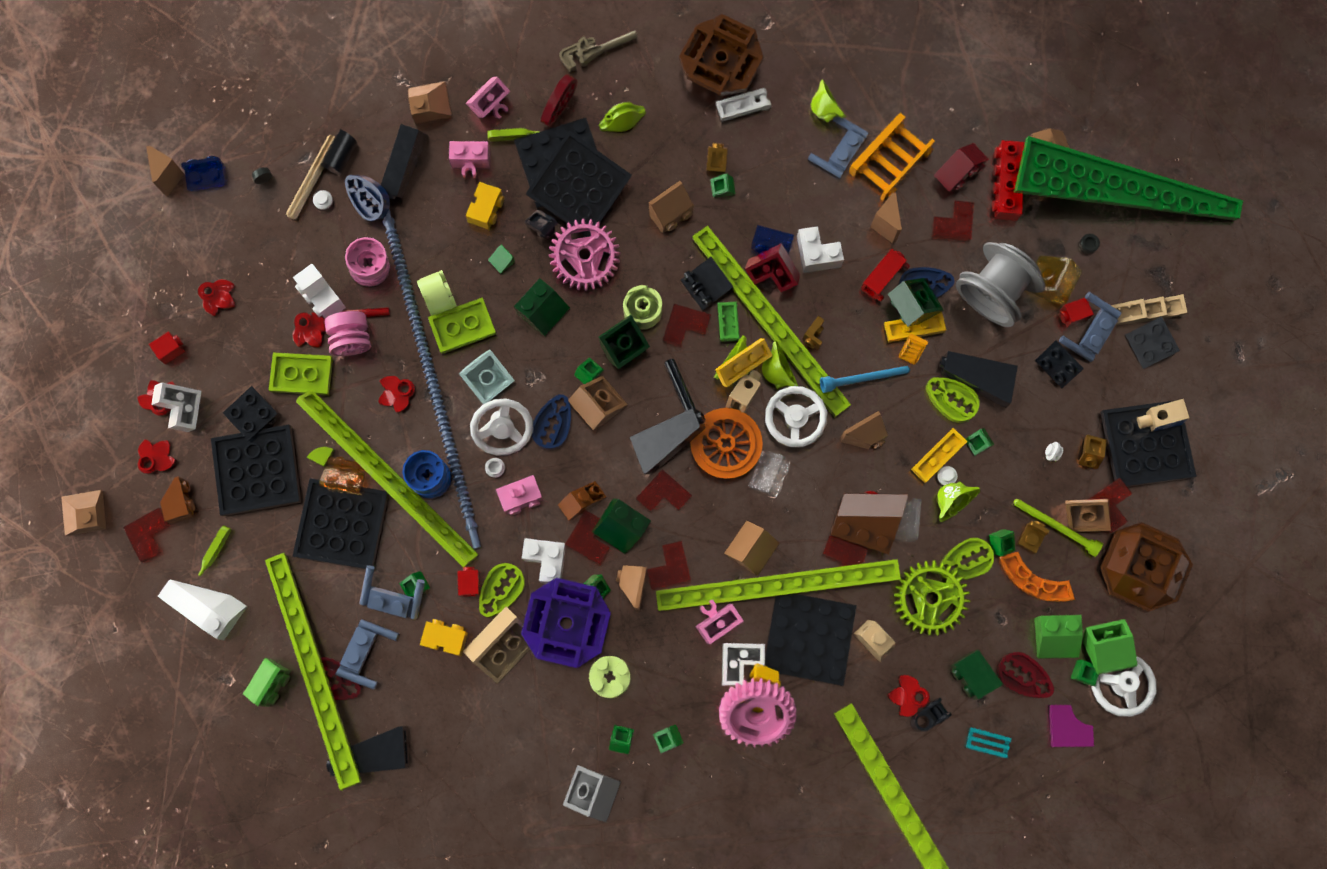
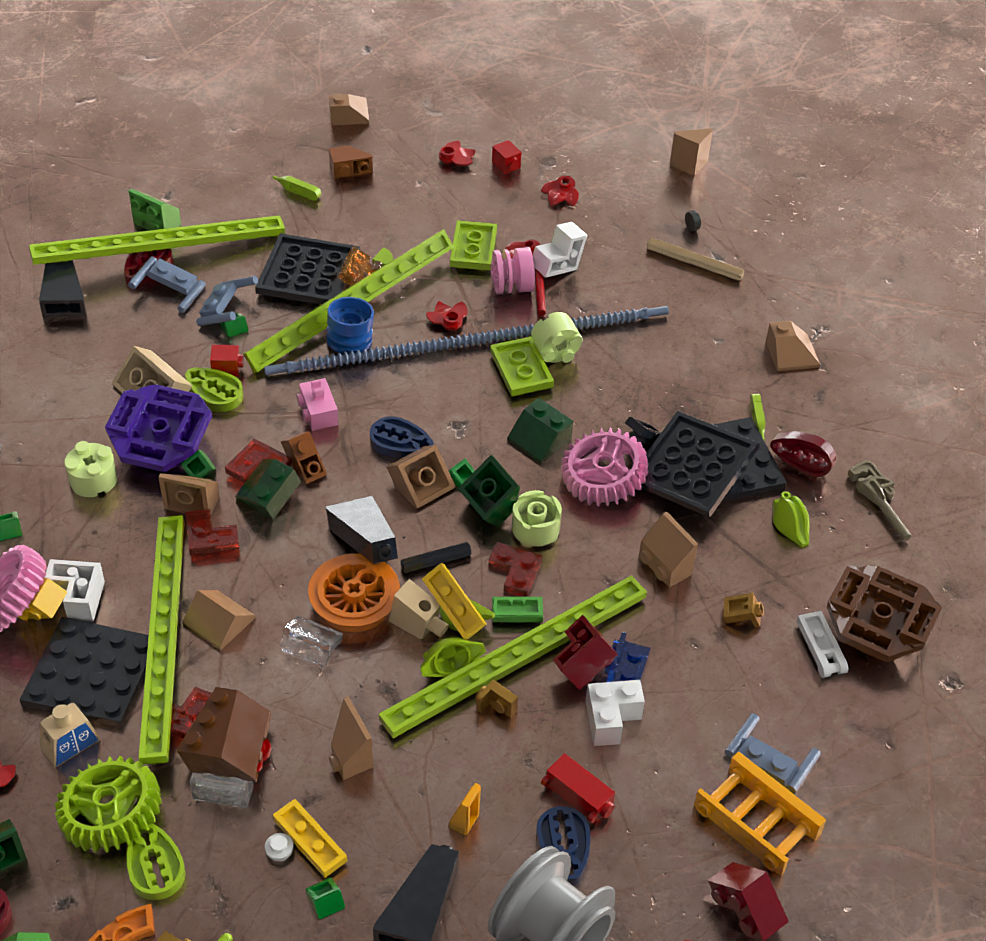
camera: 90 degrees right, 30 degrees down
clear red plate [123,508,170,563] -> none
red plate [138,439,176,474] -> none
white brick [151,382,202,432] -> none
white wedge [158,580,248,640] -> none
clear blue bracket [181,156,227,191] -> none
black plate [211,424,301,517] -> none
black hinge [223,386,278,441] -> none
white plate [313,191,333,210] -> none
black brick [320,129,357,176] -> none
dark blue piece [345,175,390,221] -> none
bright pink wheel [345,237,390,287] -> none
black slope [381,124,429,200] -> none
yellow brick [420,619,468,656] -> none
bright pink brick [449,141,490,178] -> none
light aqua slope [459,350,515,404] -> none
bright pink brick [466,77,510,119] -> none
yellow brick [466,182,504,230] -> none
white piece [470,399,533,456] -> none
white plate [485,458,505,478] -> none
slope [488,244,515,274] -> none
white brick [522,538,566,584] -> none
green slope [609,725,634,754] -> none
clear red plate [636,469,692,513] -> none
black hinge [681,257,733,310] -> none
bright pink brick [695,600,743,644] -> none
green slope [710,174,736,198] -> none
white piece [765,386,828,447] -> none
lime hat [811,79,847,123] -> none
dark azure piece [820,366,910,393] -> none
medium nougat slope [871,193,902,243] -> none
yellow plate [884,312,946,343] -> none
dark green slope [888,278,944,327] -> none
lime piece [926,377,979,423] -> none
clear red plate [932,200,974,241] -> none
lime hat [937,482,980,522] -> none
green slope [989,529,1015,556] -> none

